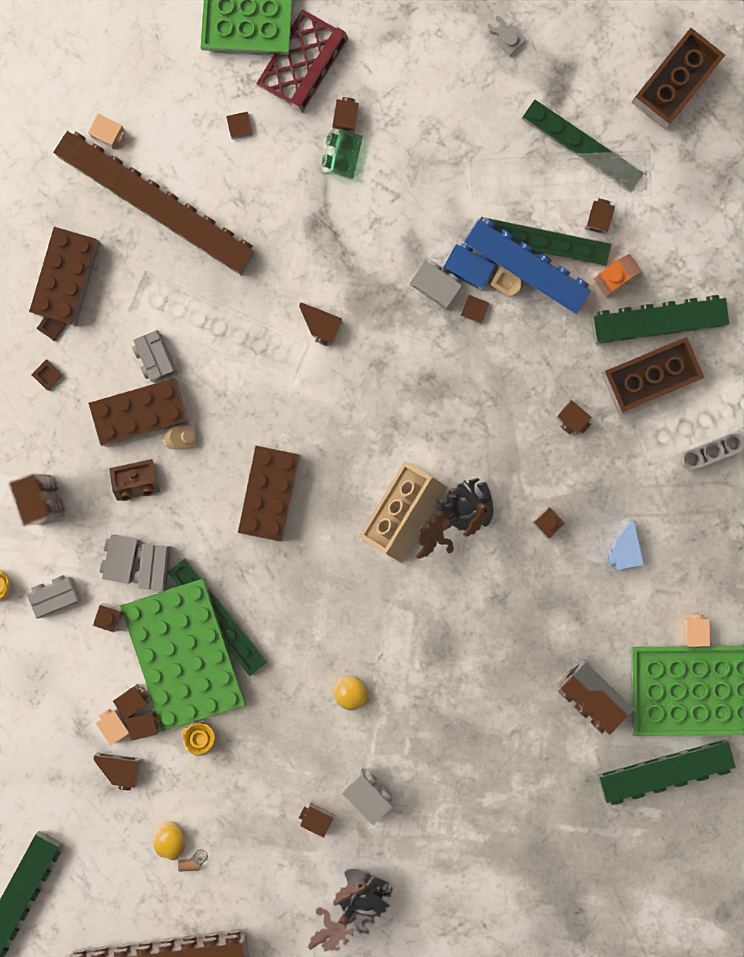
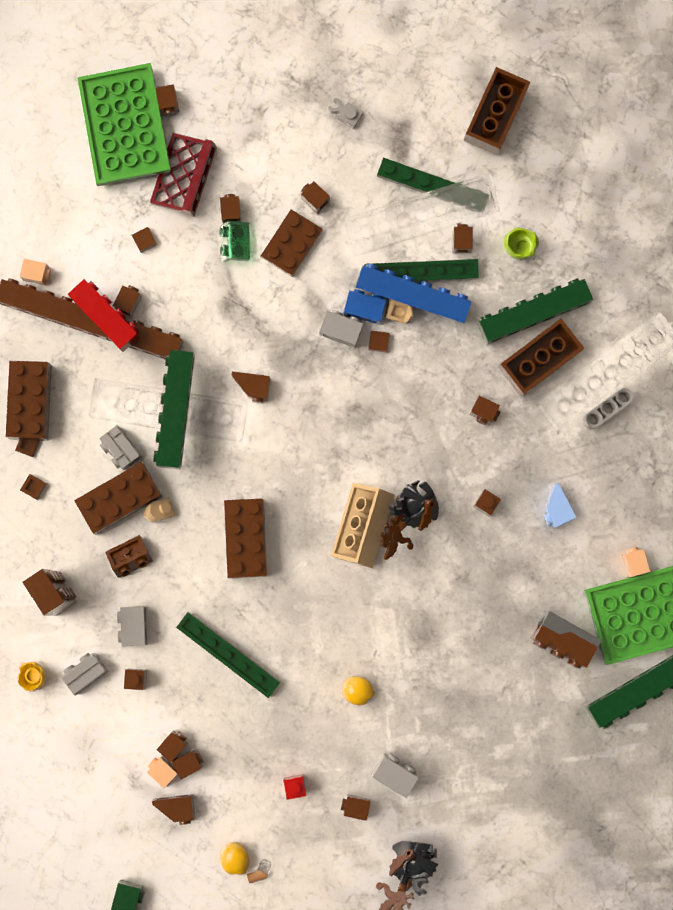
camera: 15 degrees left, 5 degrees down
bright green plate [120,578,246,732] -> none
light grey brick [134,543,171,591] -> none
yellow hair [182,723,217,756] -> none
orange slope [593,254,642,297] -> none
none -> red brick [68,279,139,352]
none -> reddish brown brick [113,285,142,317]
none -> dark green brick [153,350,195,470]
none -> reddish brown plate [260,209,323,277]
none -> red brick [283,774,306,800]
none -> reddish brown brick [301,181,330,214]
none -> lime hair [504,227,539,260]

